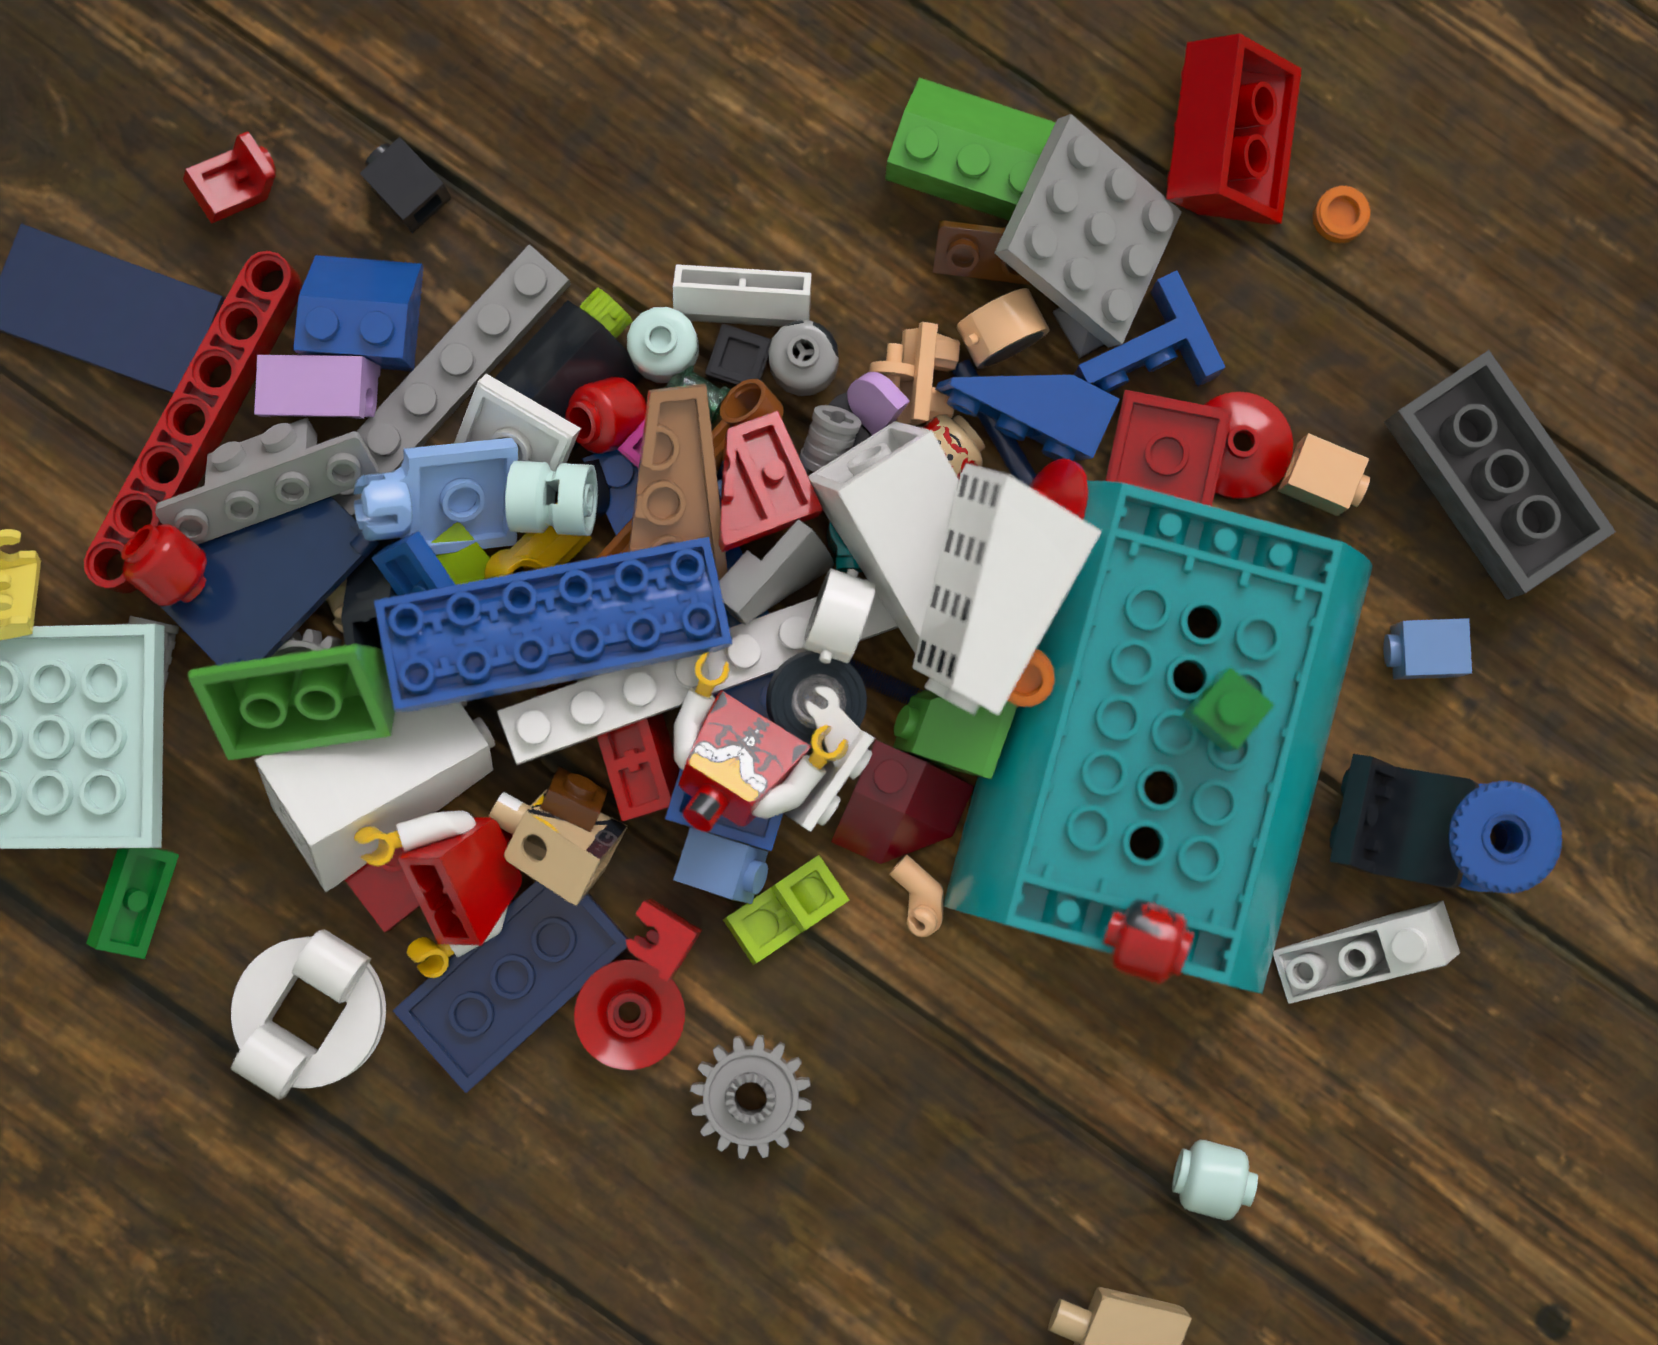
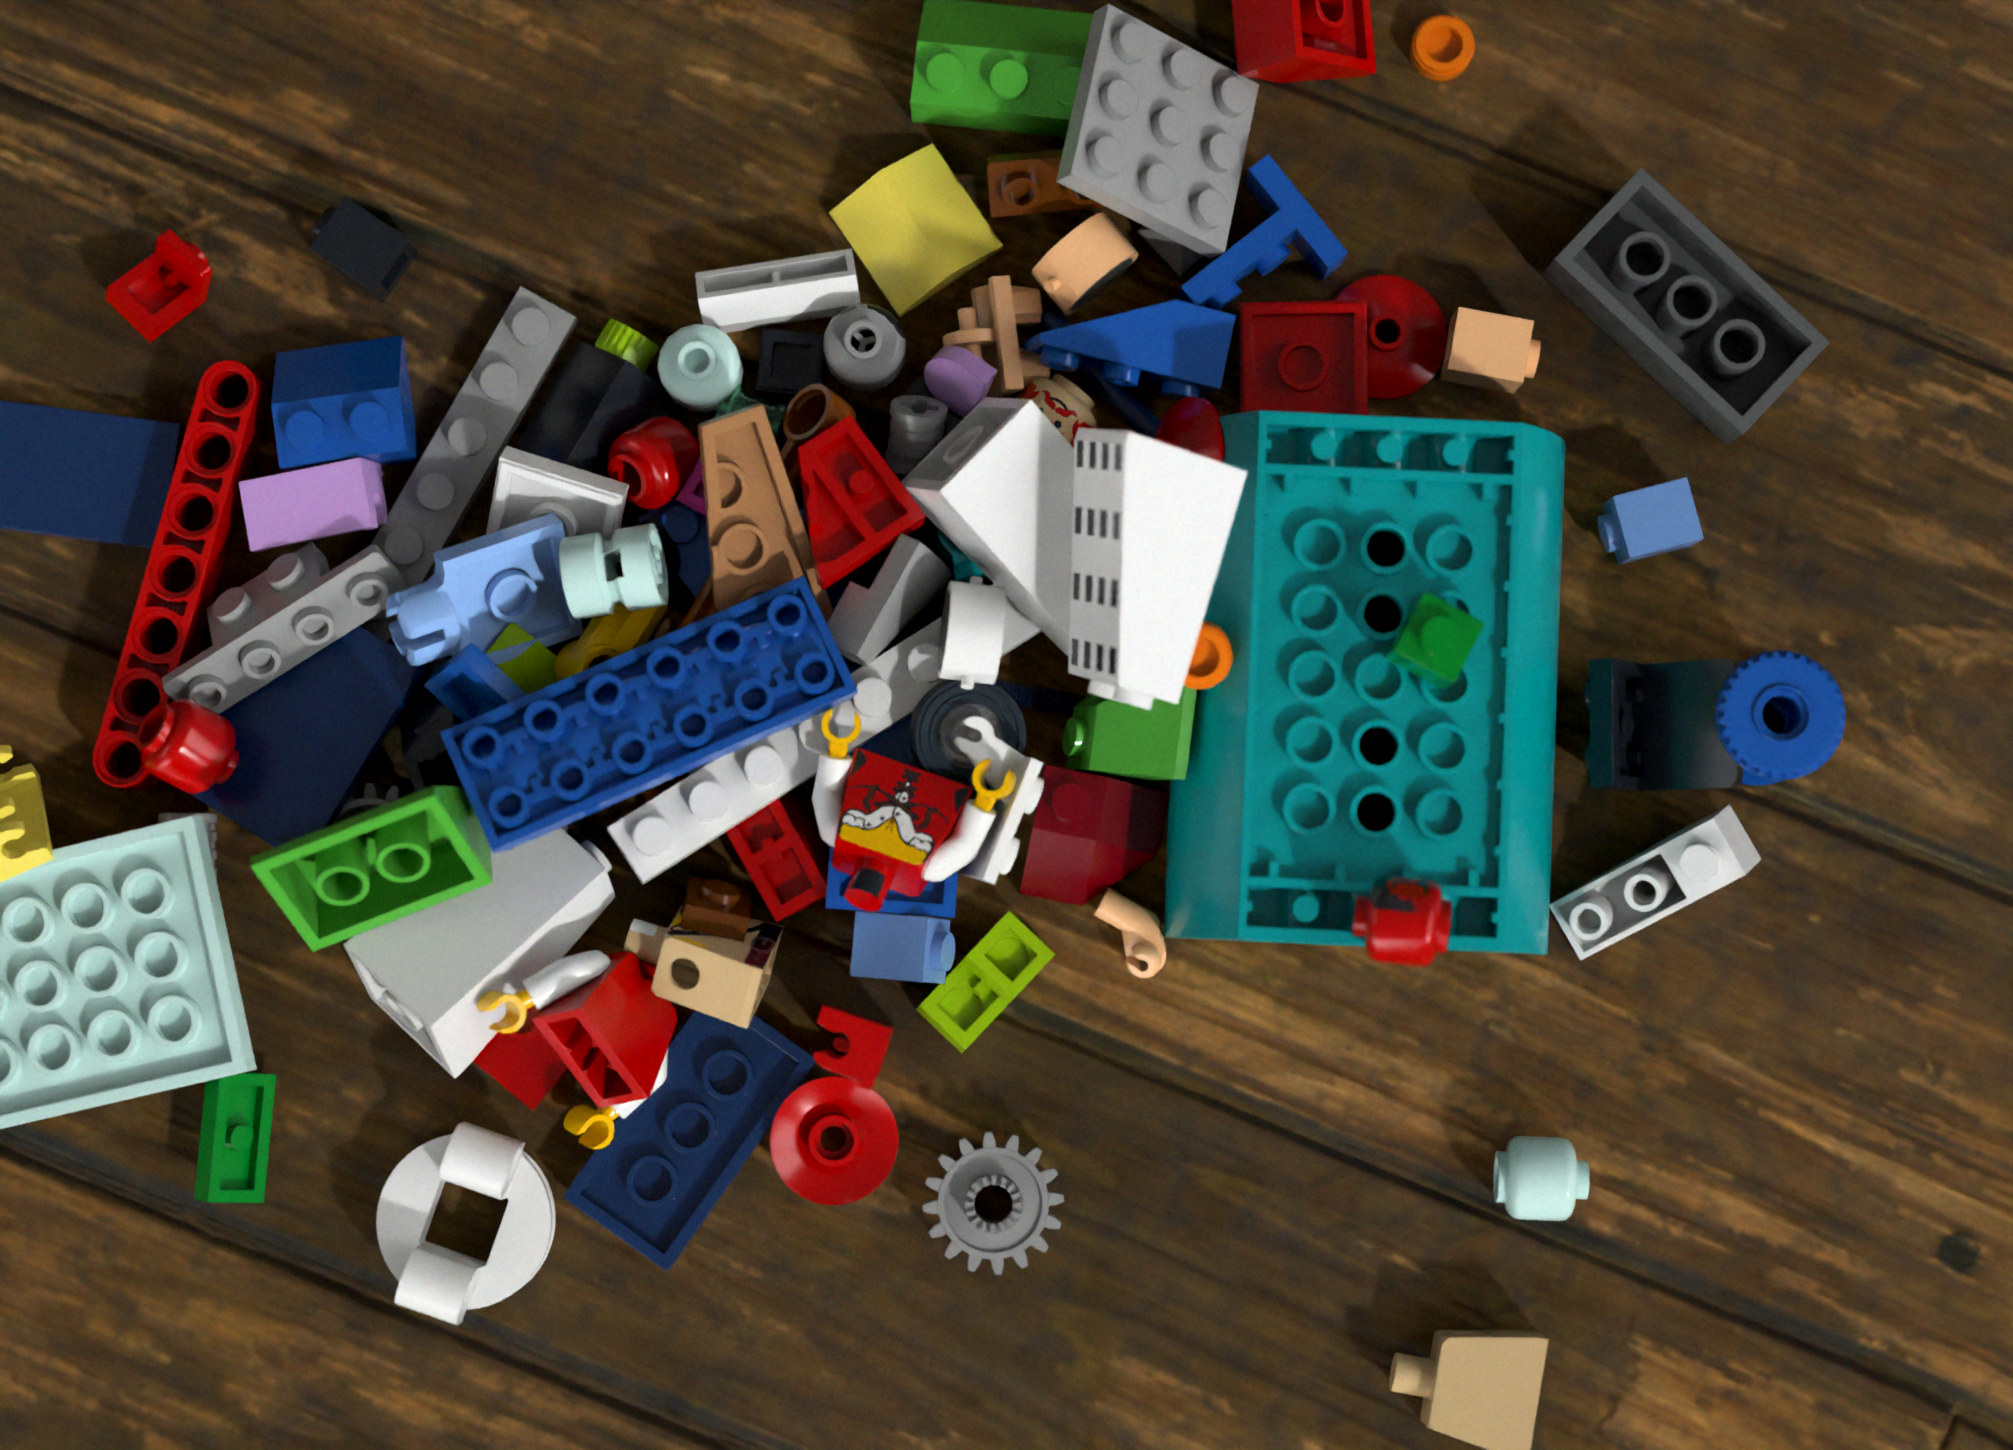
camera: 15 degrees left, 0 degrees up
none -> light yellow slope [829,143,1003,318]

